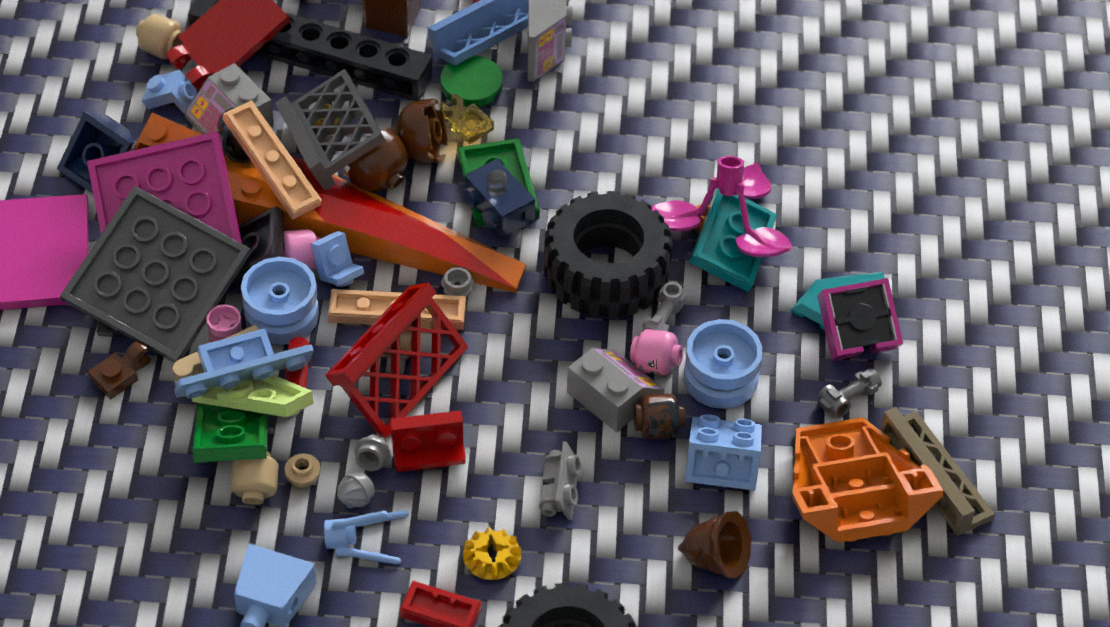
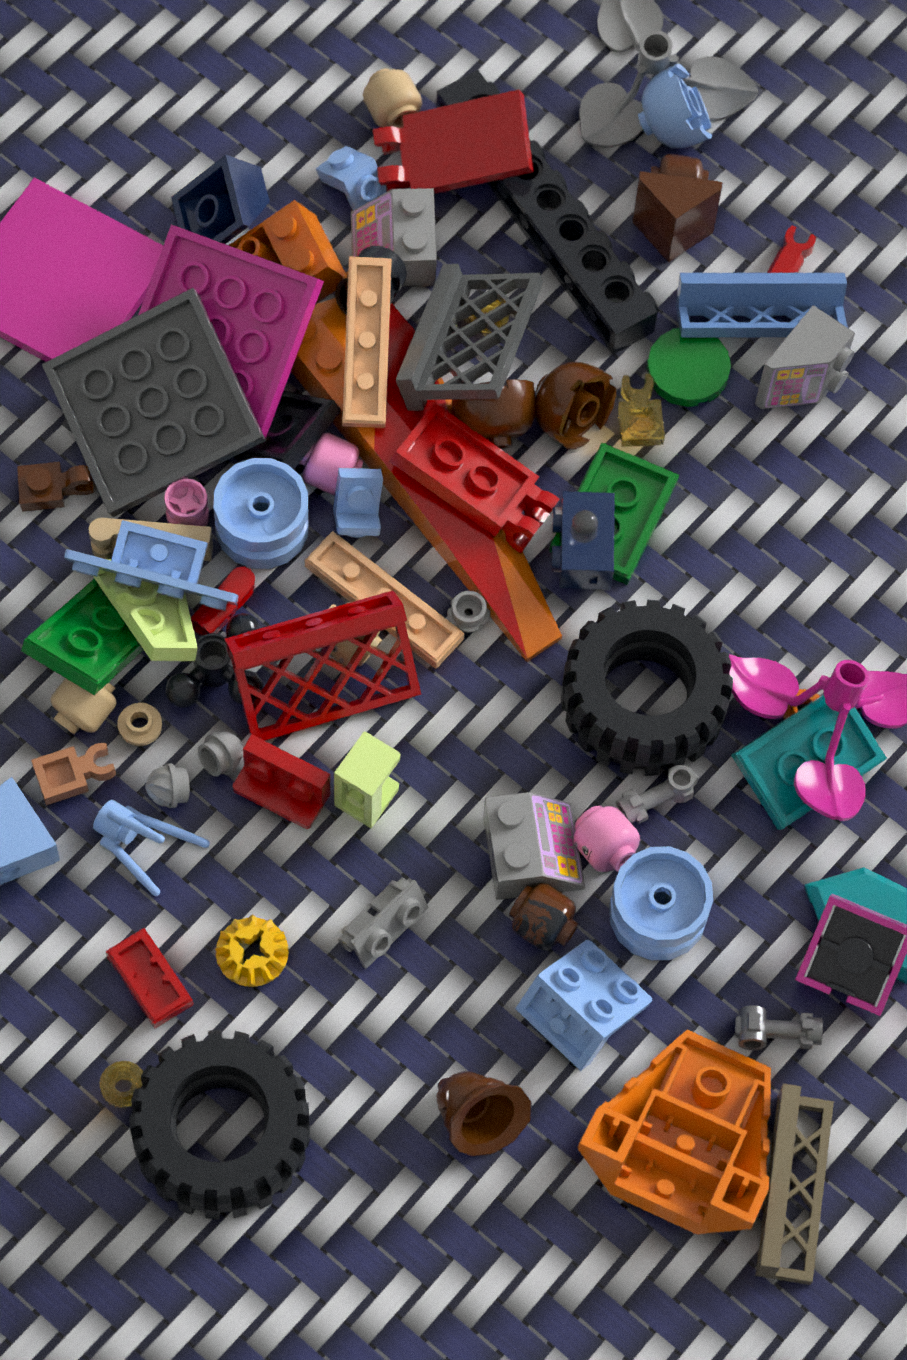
camera: 35 degrees right, 15 degrees up
none -> nougat plate [31,743,116,805]
none -> black piece [166,613,263,708]
none -> yellowish green panel [334,731,400,829]
none -> red tile [390,403,560,554]

